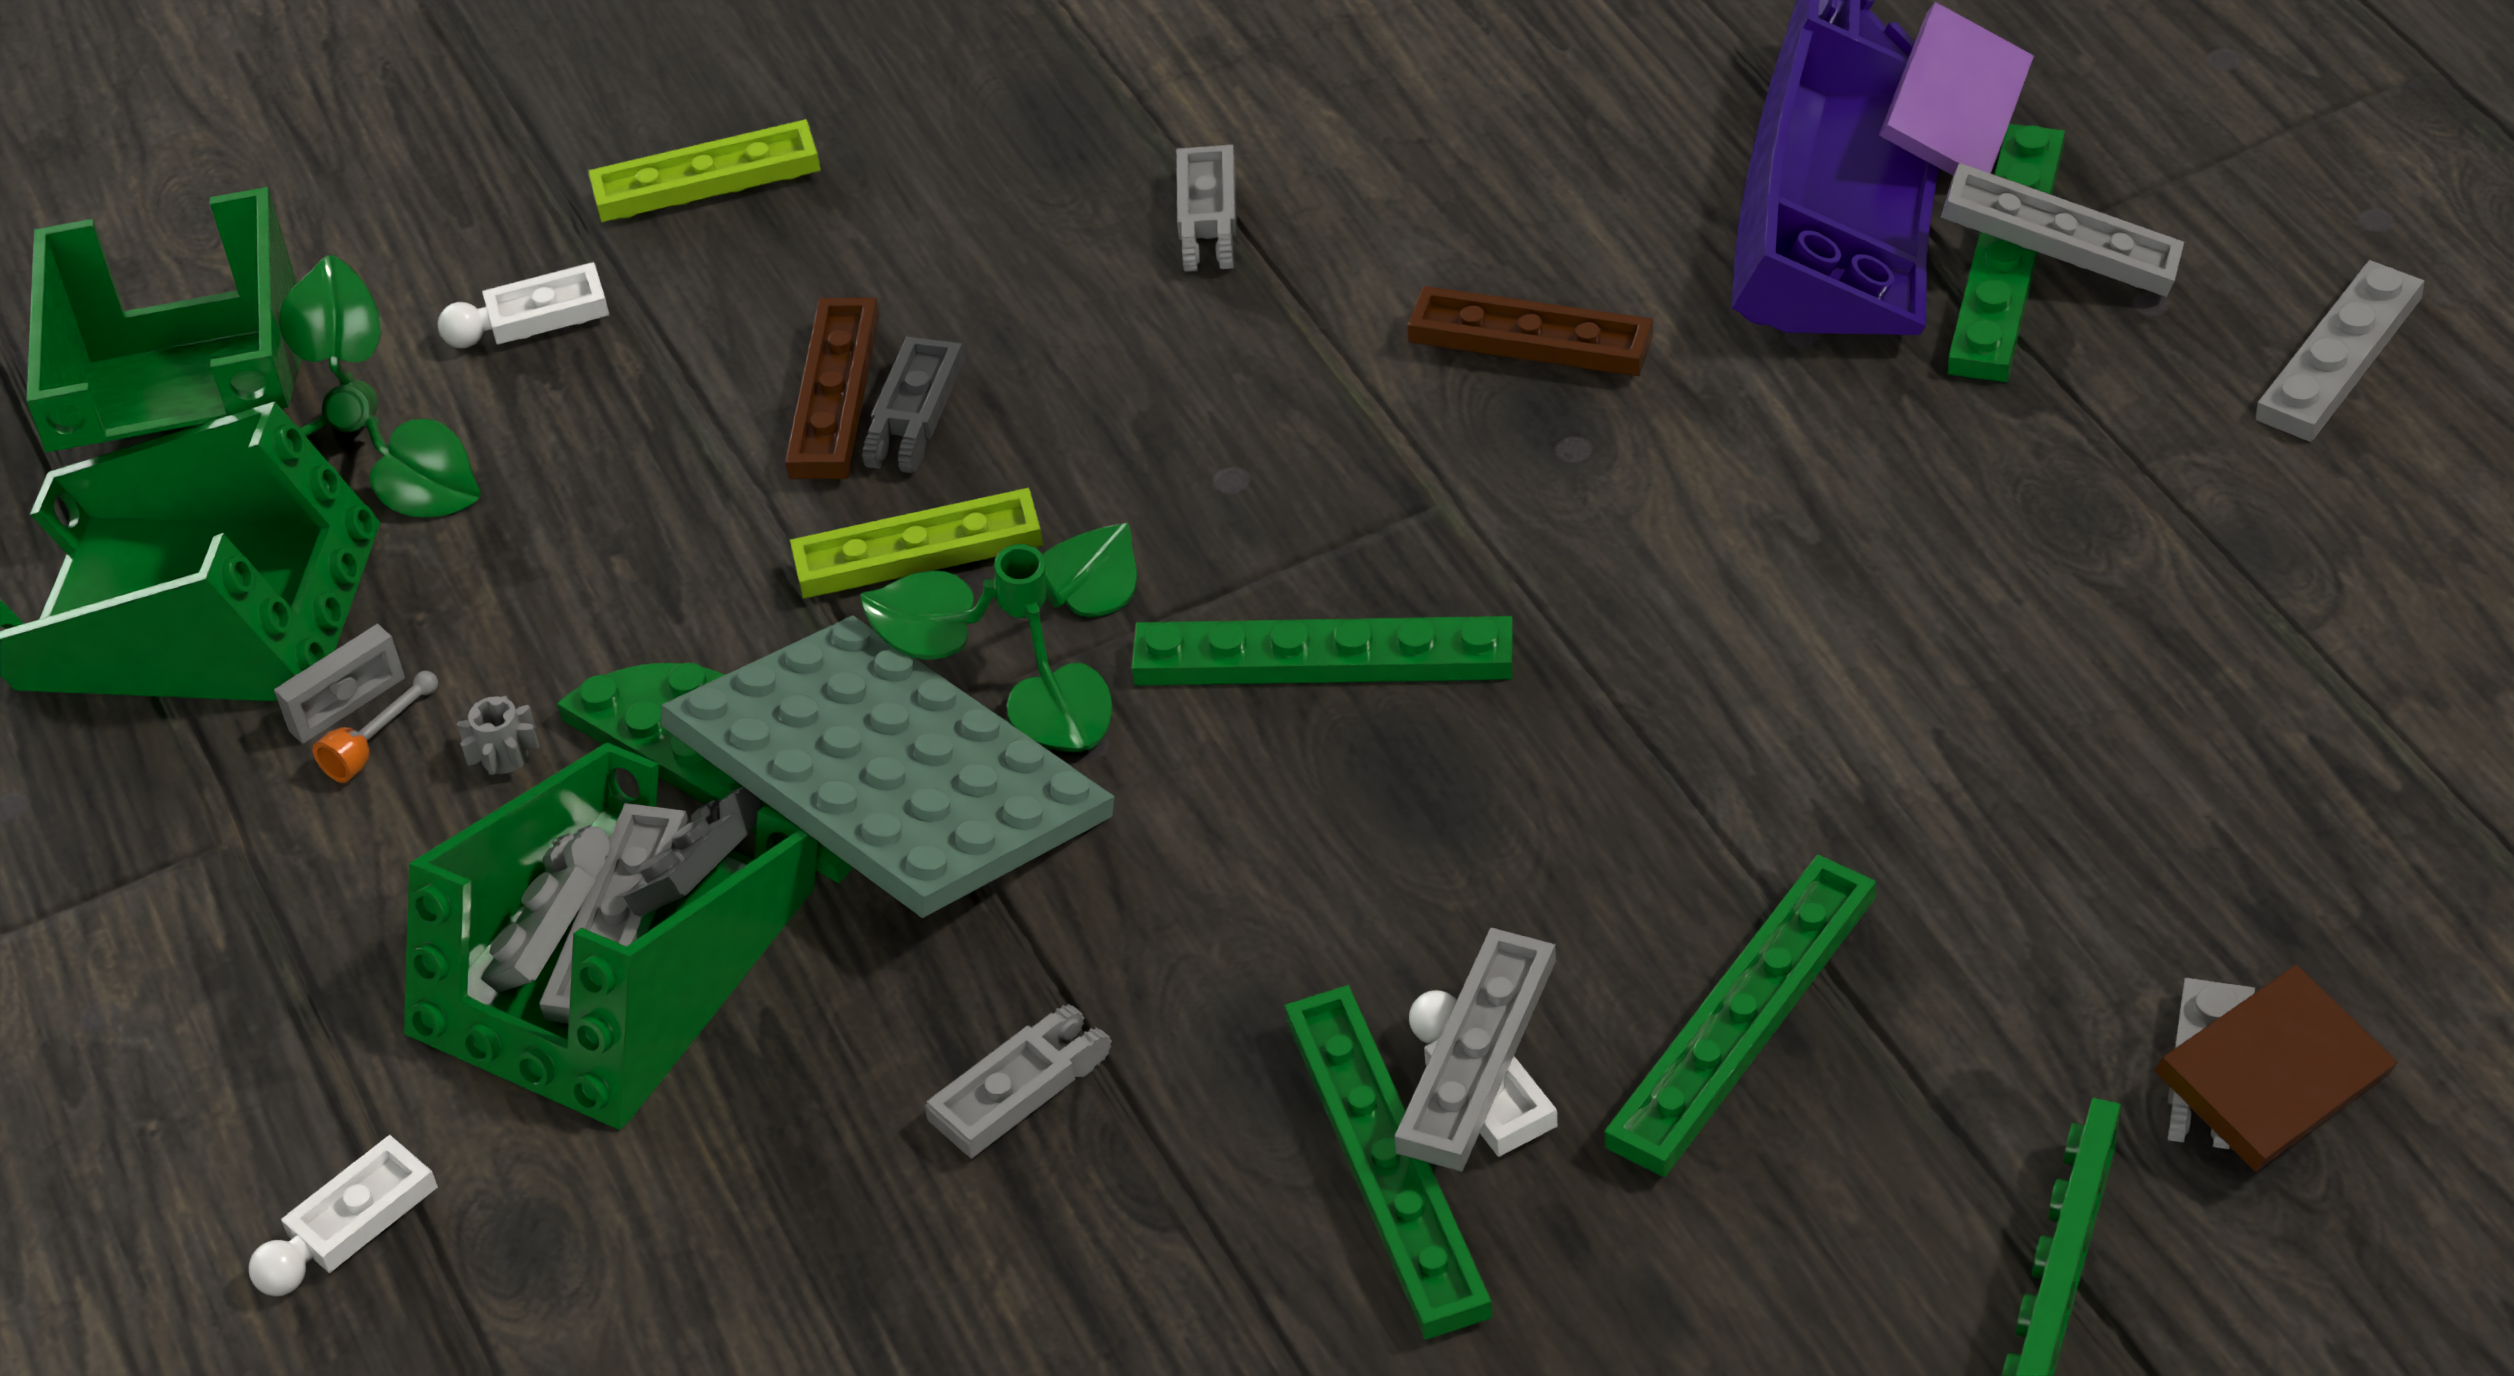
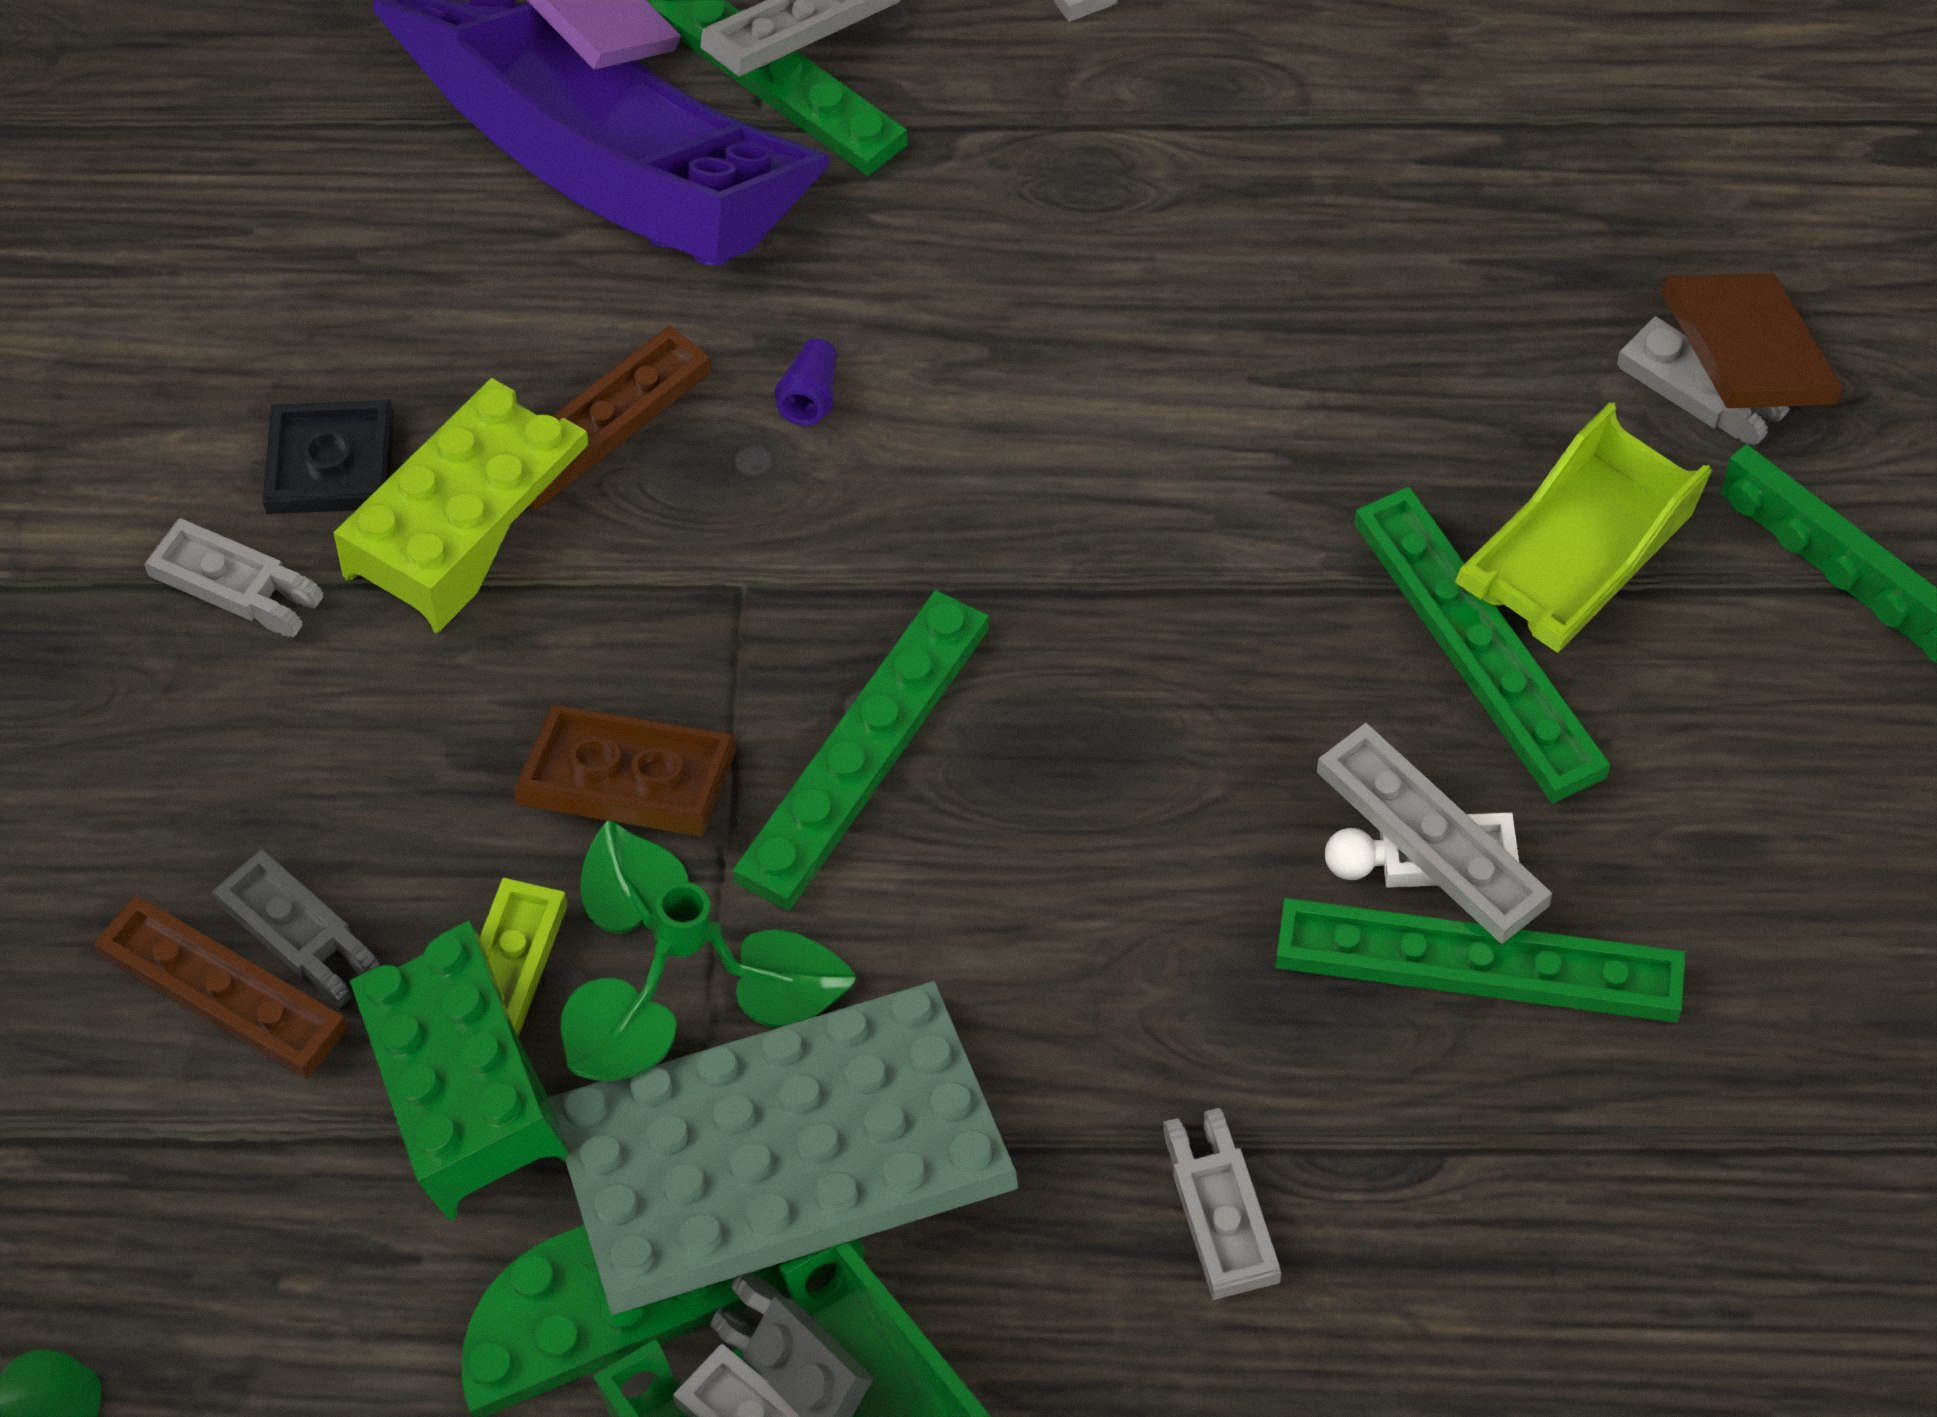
camera: 65 degrees left, 10 degrees up
none -> black tile [263,400,394,514]
none -> lime piece [333,378,588,633]
none -> green piece [350,920,569,1221]
none -> reddish brown tile [514,704,736,837]
none -> dark purple cone [774,339,837,426]
none -> lime piece [1455,402,1712,653]

